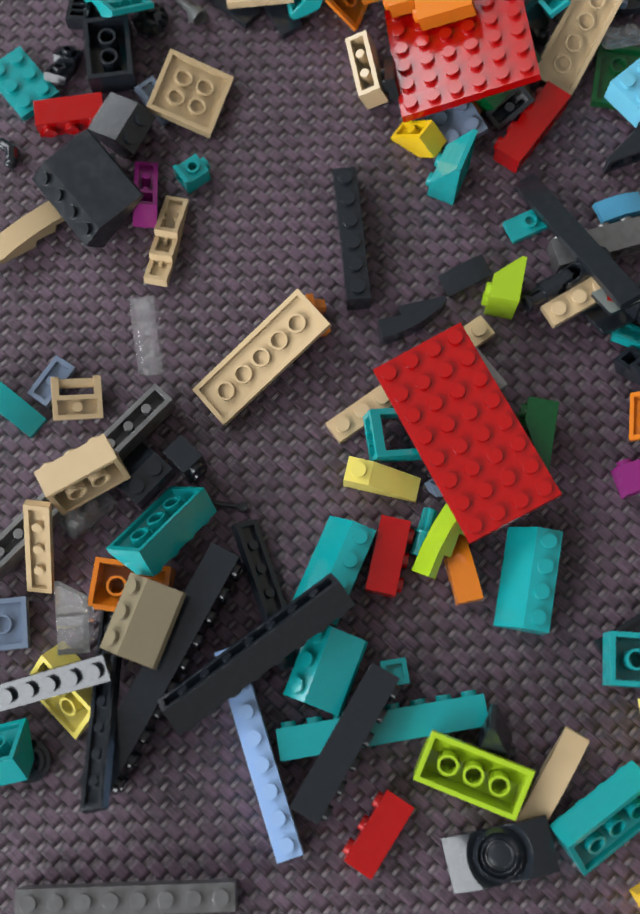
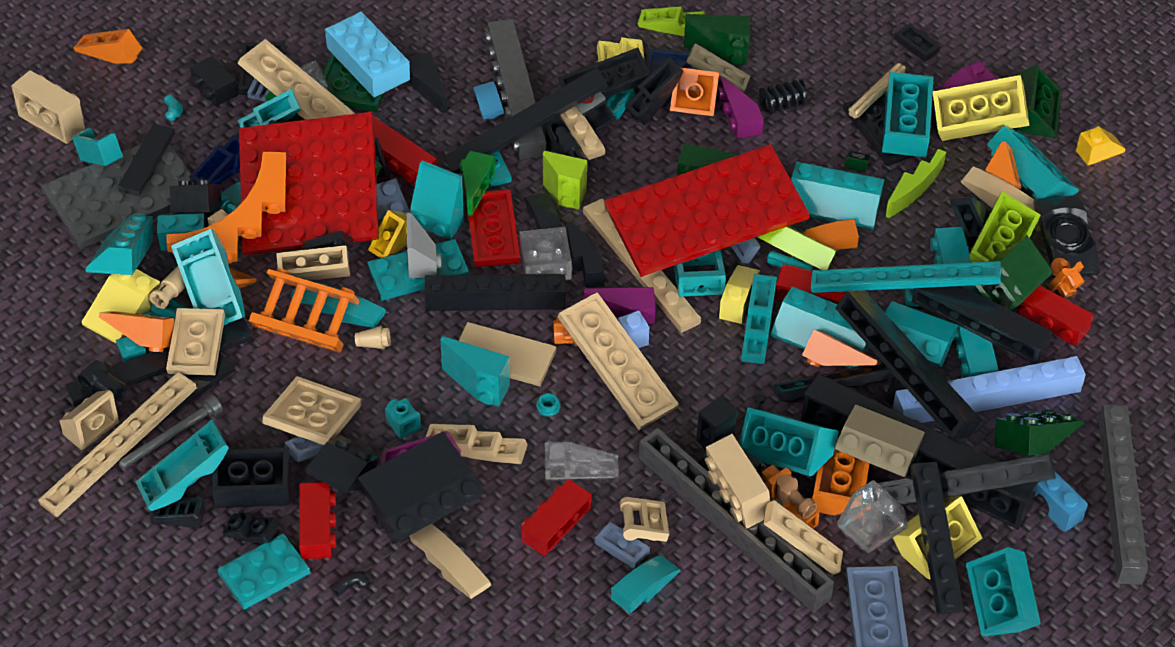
camera: 90 degrees left, 25 degrees down
none -> orange fence [249,268,360,353]
none -> teal slope [290,280,386,328]
none -> tan cone [355,326,391,349]
none -> teal plate [367,239,469,301]
none -> light grey slope [406,213,441,278]
none -> teal slope [440,336,510,407]
none -> tan tile [459,322,556,387]
none -> green slope [460,151,496,216]
none -> red plate [468,189,520,267]
none -> clear brick [520,227,572,280]
none -> red brick [521,479,592,557]
none -> teal plate [536,393,560,416]
none -> magenta slope [584,287,655,324]
none -> light blue brick [618,311,649,348]
none -> teal slope [741,274,777,365]
none -> hips [762,465,820,529]
none -> slope [802,329,882,368]
none -> teal tile [811,261,1001,293]
none -> dark green slope [844,150,871,173]
none -> lime slope [885,149,946,218]
none -> dark green slope [975,235,1053,310]
none -> orange slope [985,142,1022,189]
none -> dark green slope [995,410,1084,456]
none -> dark azure arch [1035,455,1088,532]
none -> orange hips [1048,258,1085,299]

